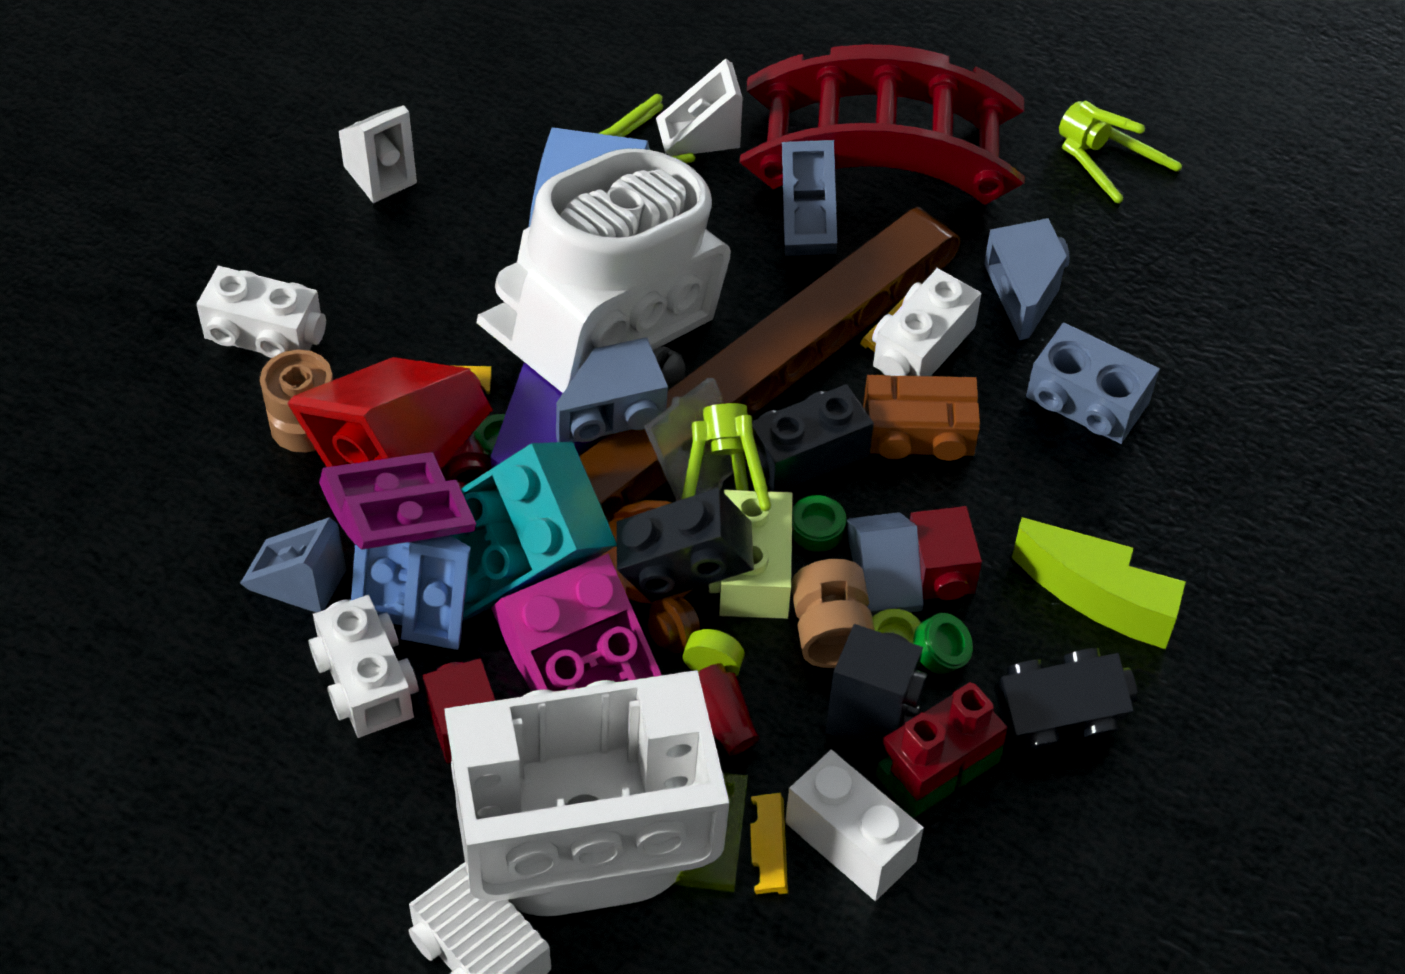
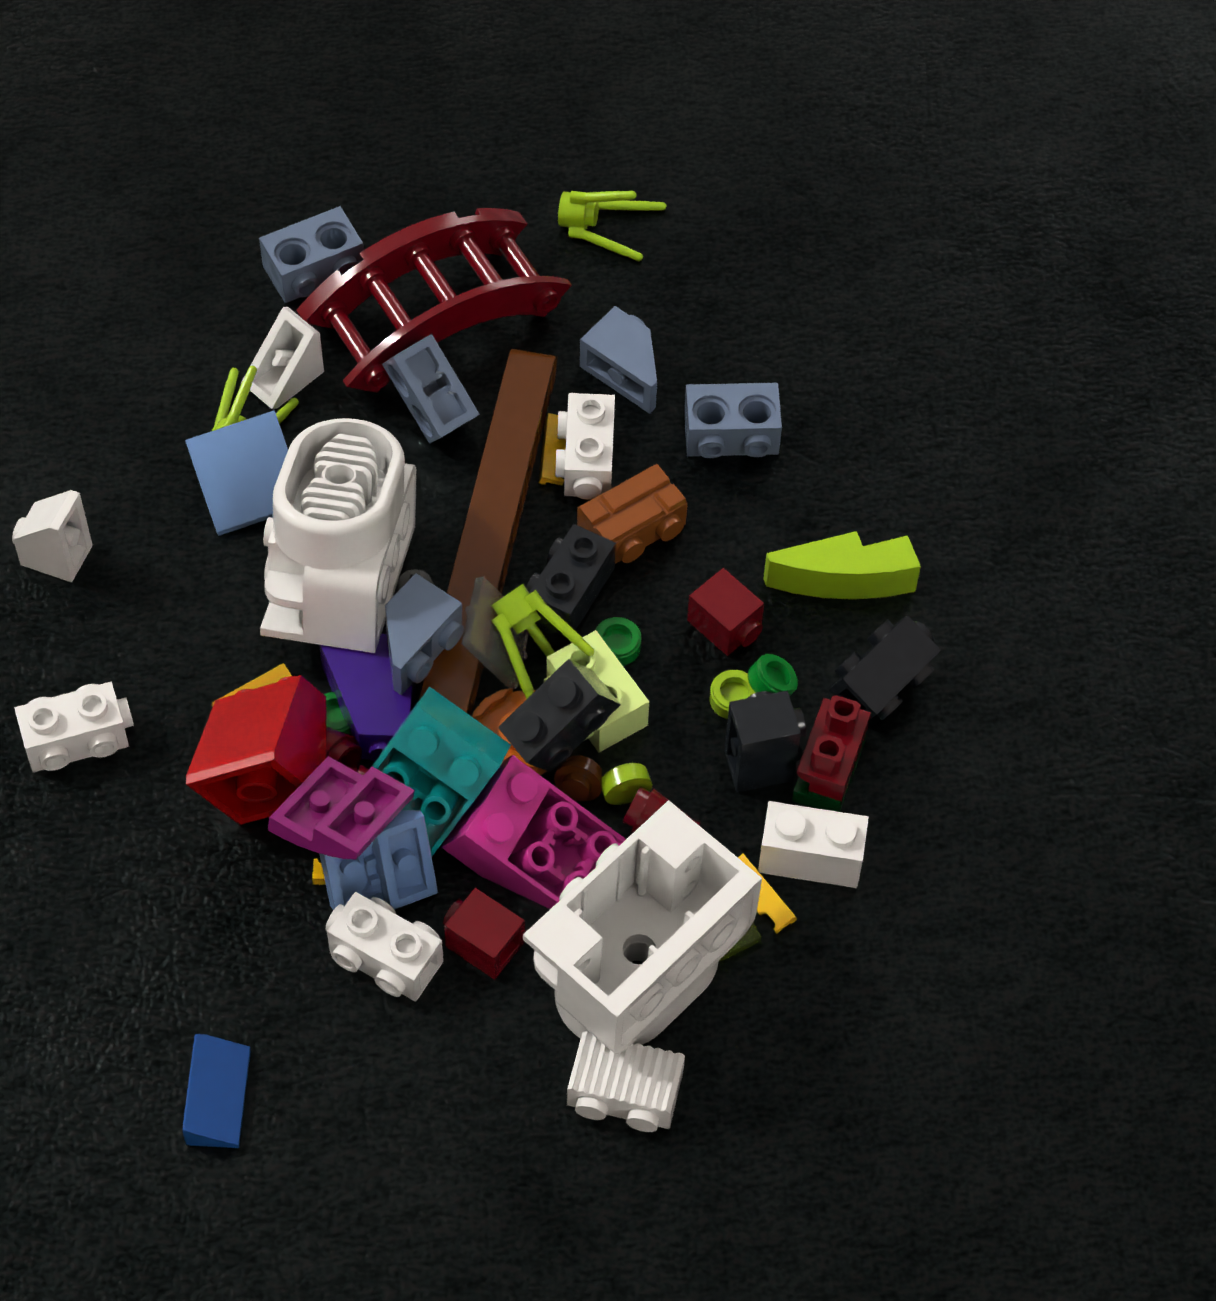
camera: 35 degrees left, 5 degrees up
sand blue slope [241,517,346,613] -> none
medium nougat wheel [260,349,333,453] -> none
medium nougat wheel [791,559,875,668] -> none
sand blue slope [845,512,923,617] -> none
none -> blue slope [182,1034,251,1148]
none -> sand blue brick [259,206,364,303]

